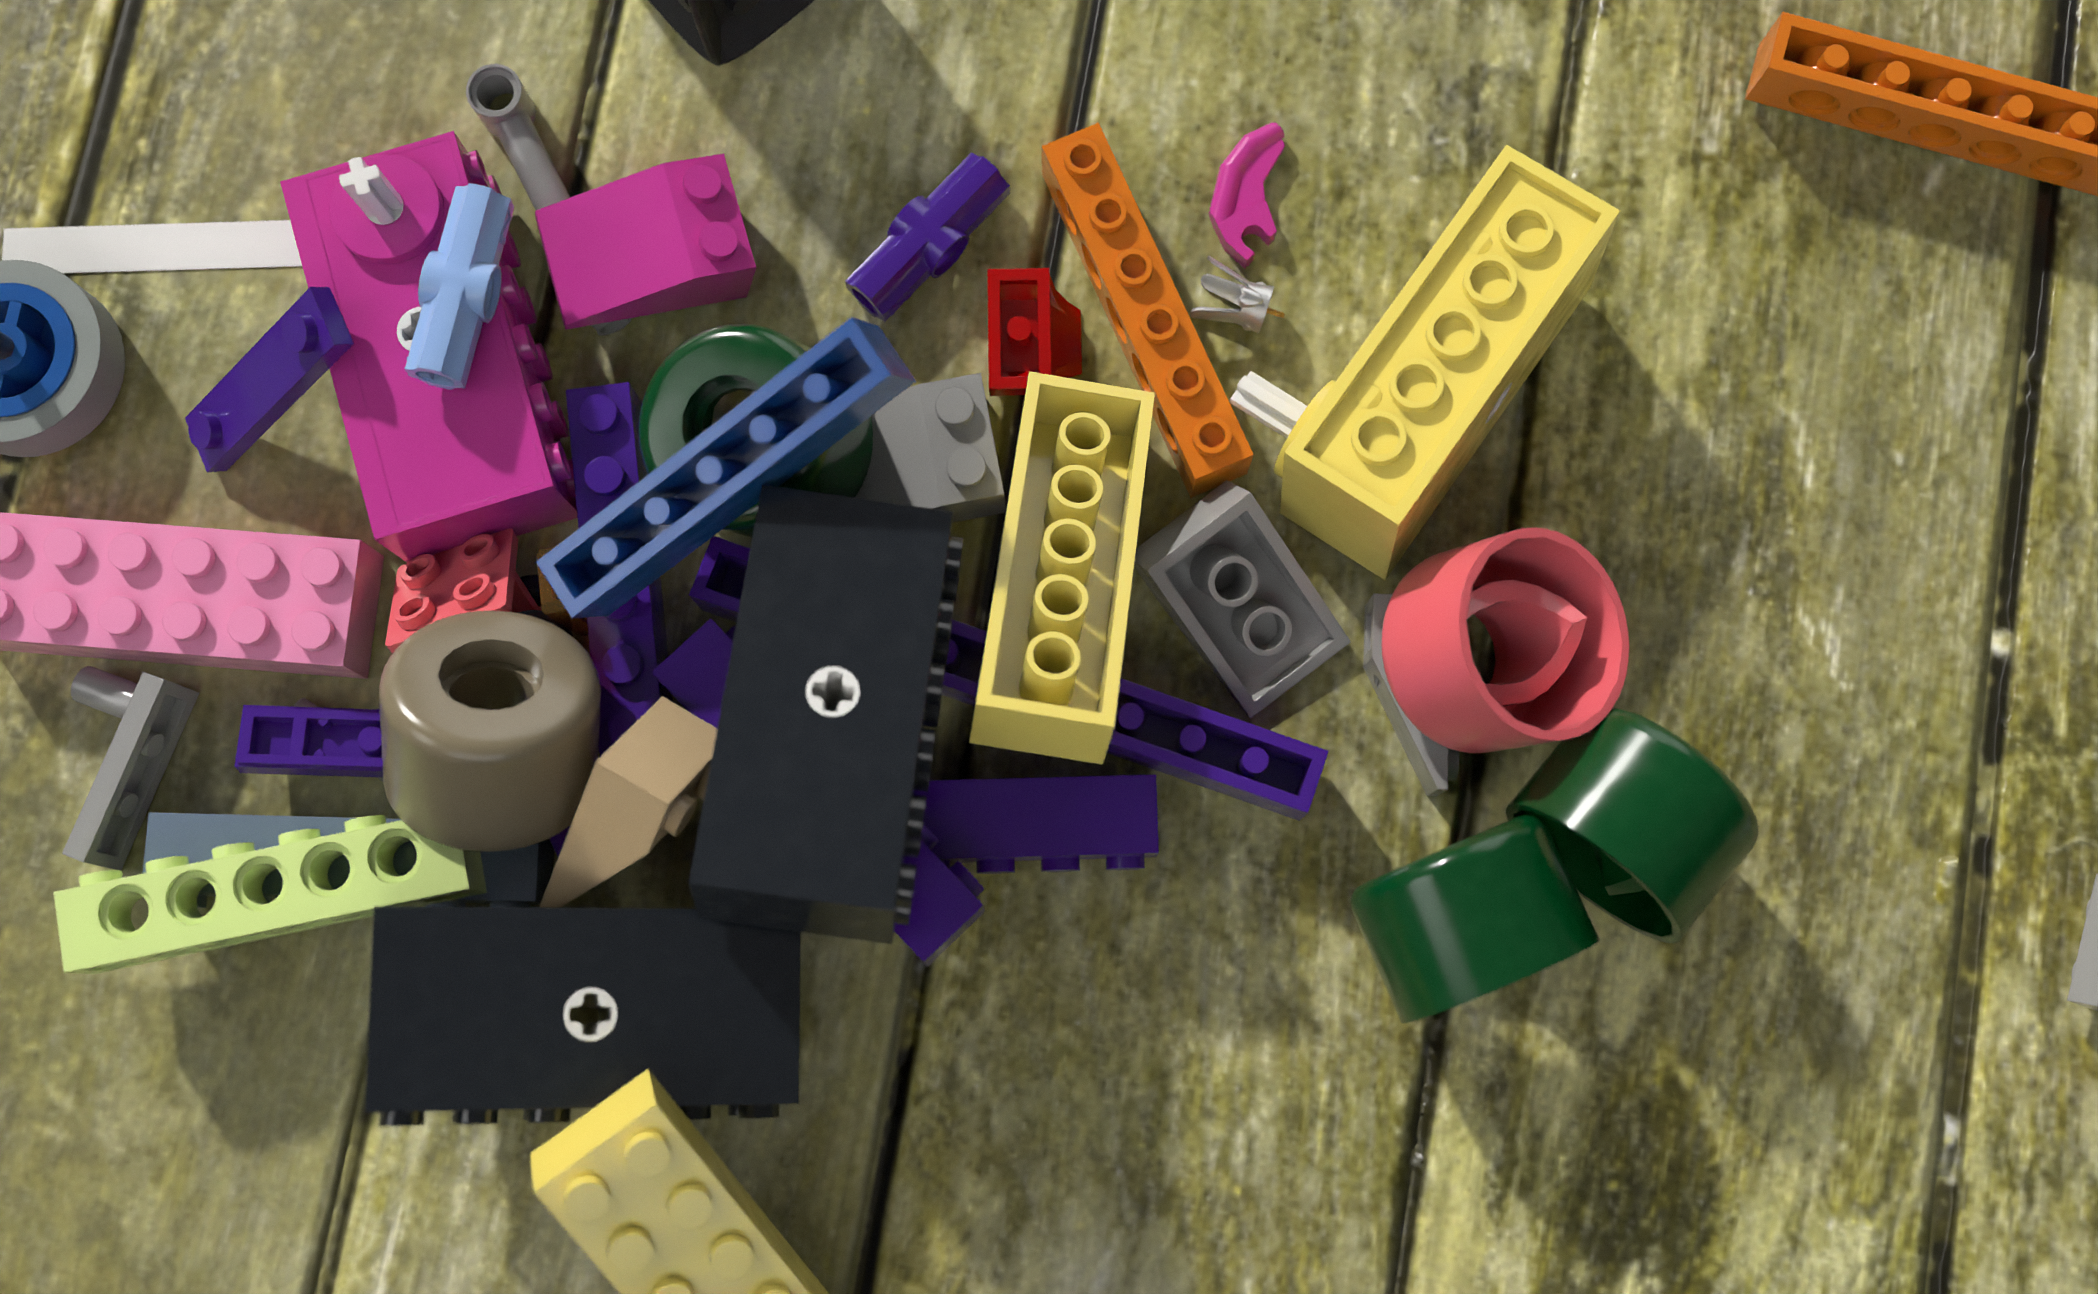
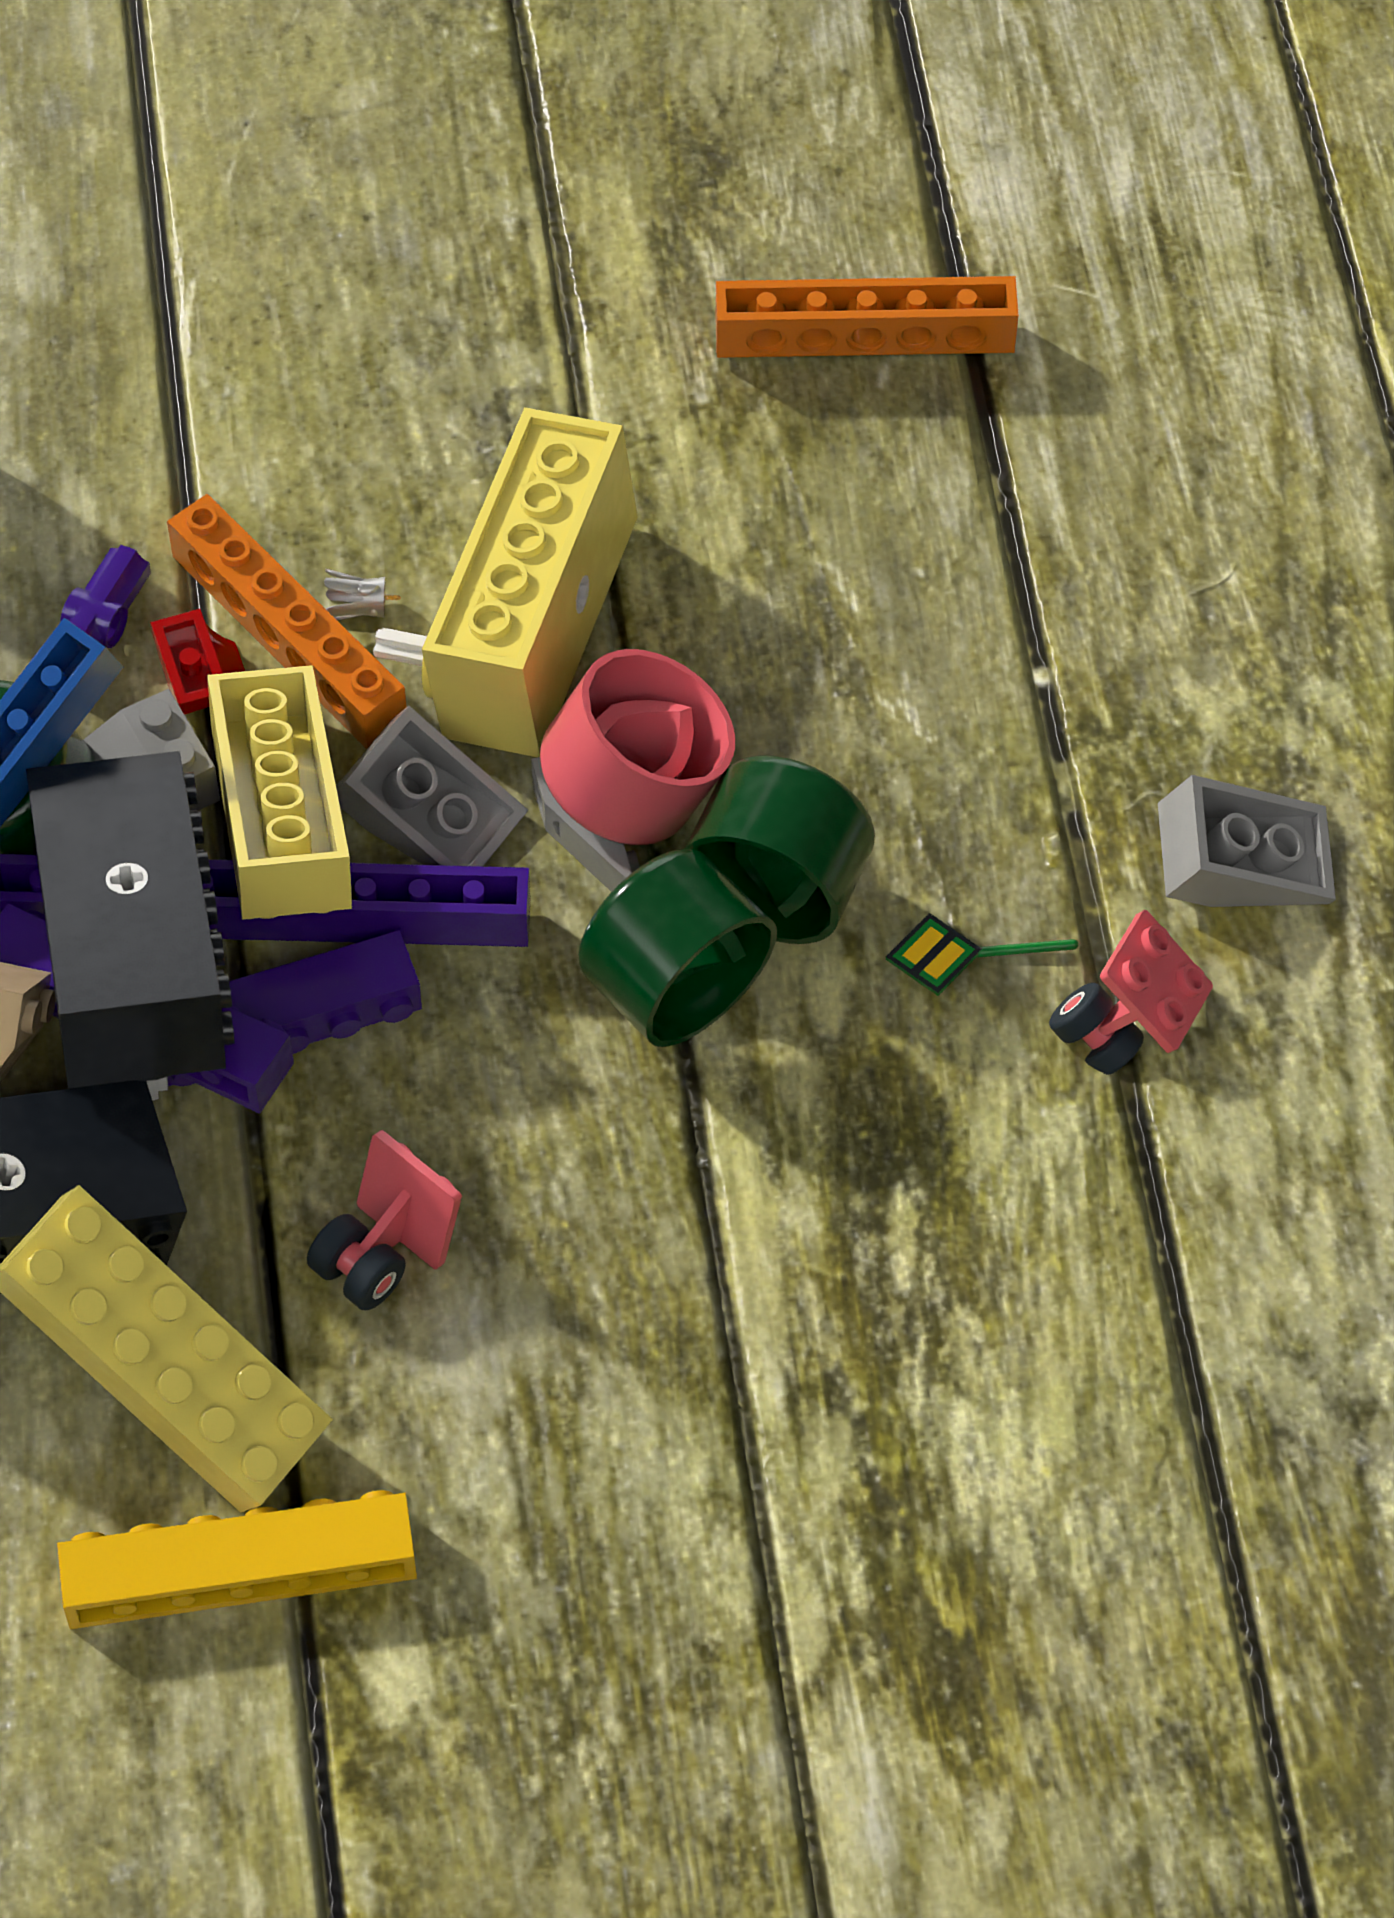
camera: 20 degrees left, 20 degrees down
dark pink piece [1209,122,1285,269] -> none
none -> coral plate [307,1130,462,1311]
none -> piece [886,913,1079,996]
none -> coral plate [1049,910,1213,1075]

